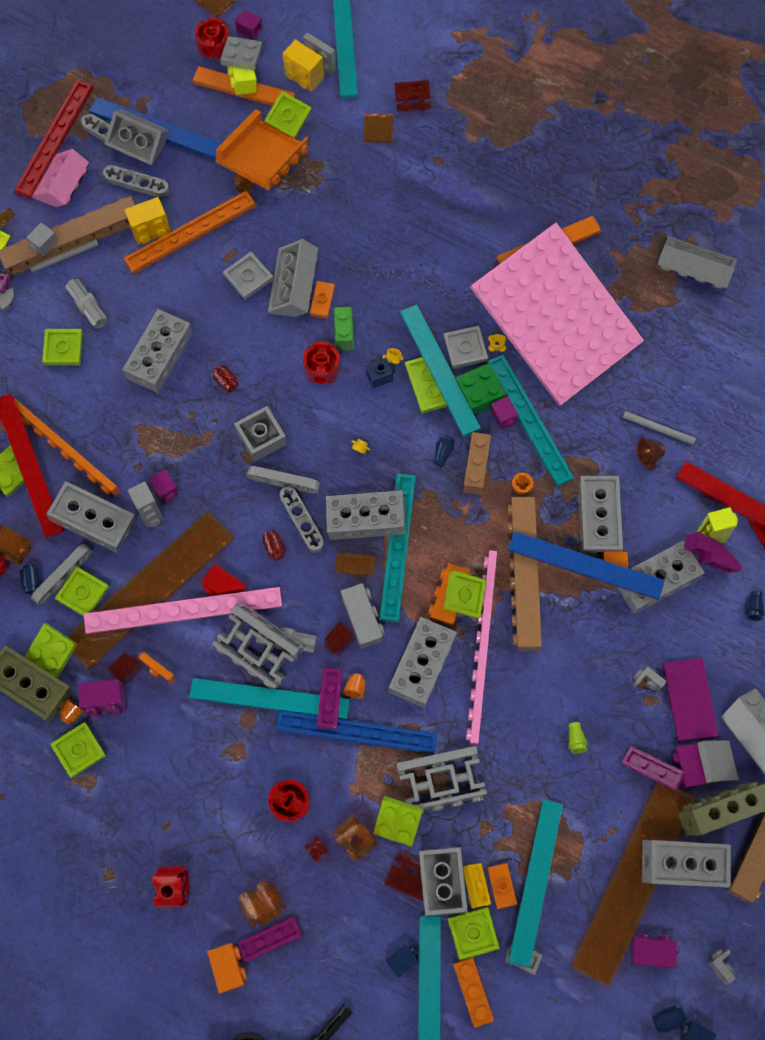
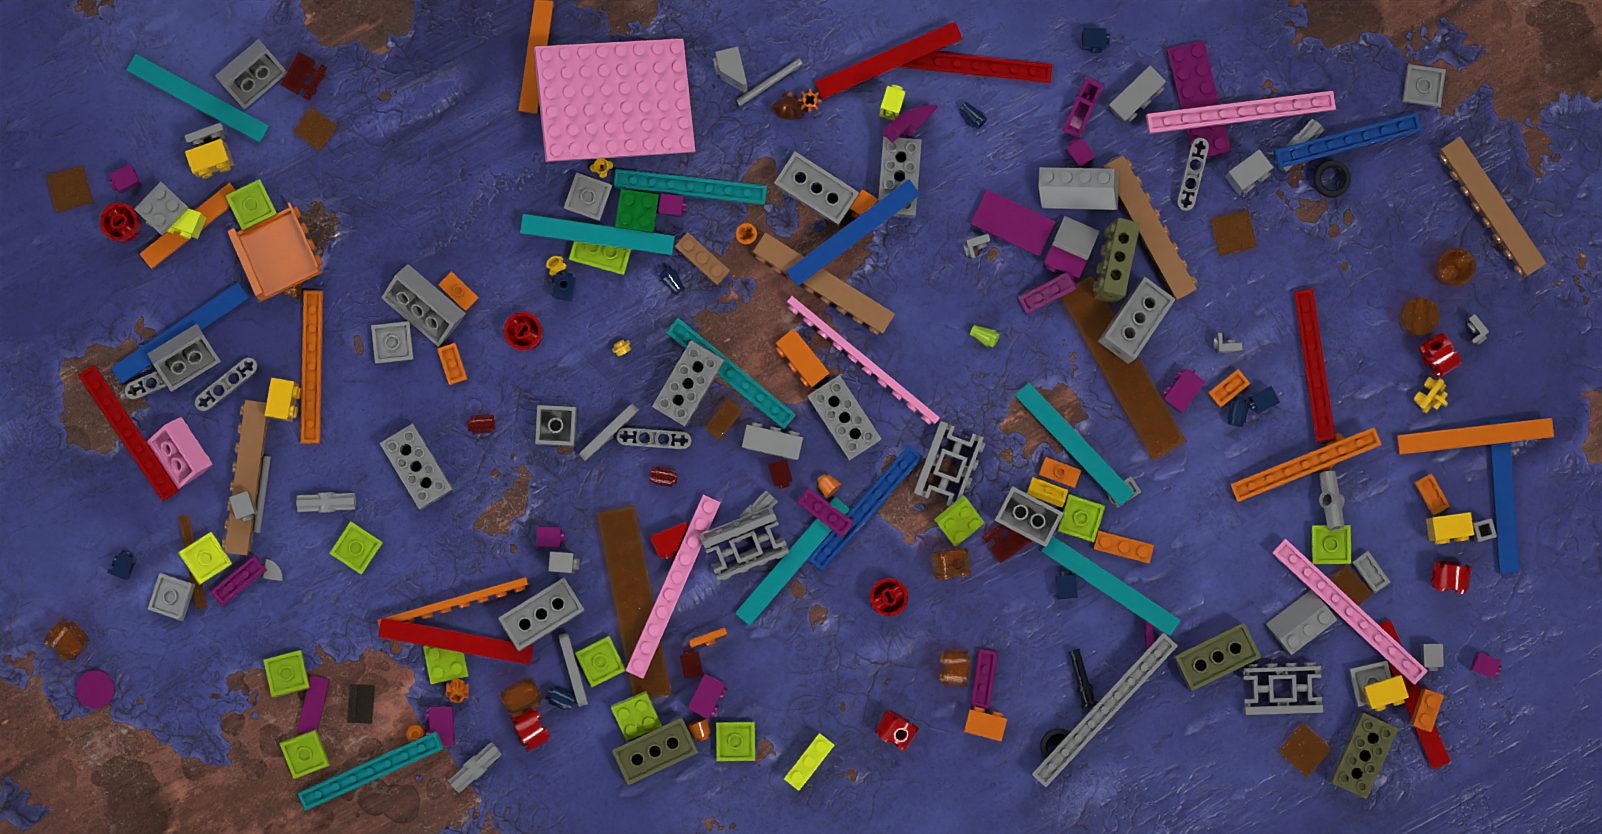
camera: 60 degrees left, 15 degrees up
clear red wheel [304,836,329,863] -> none
bright green brick [334,307,354,350] -> none
lime plate [443,571,486,619] -> none
none -> light grey slope [215,39,288,110]
none -> orange plate [437,343,468,385]
none -> light grey slope [713,46,748,93]
none -> neon yellow brick [784,733,835,791]
none -> orange gear [798,89,822,114]
none -> orange plate [1208,369,1250,408]

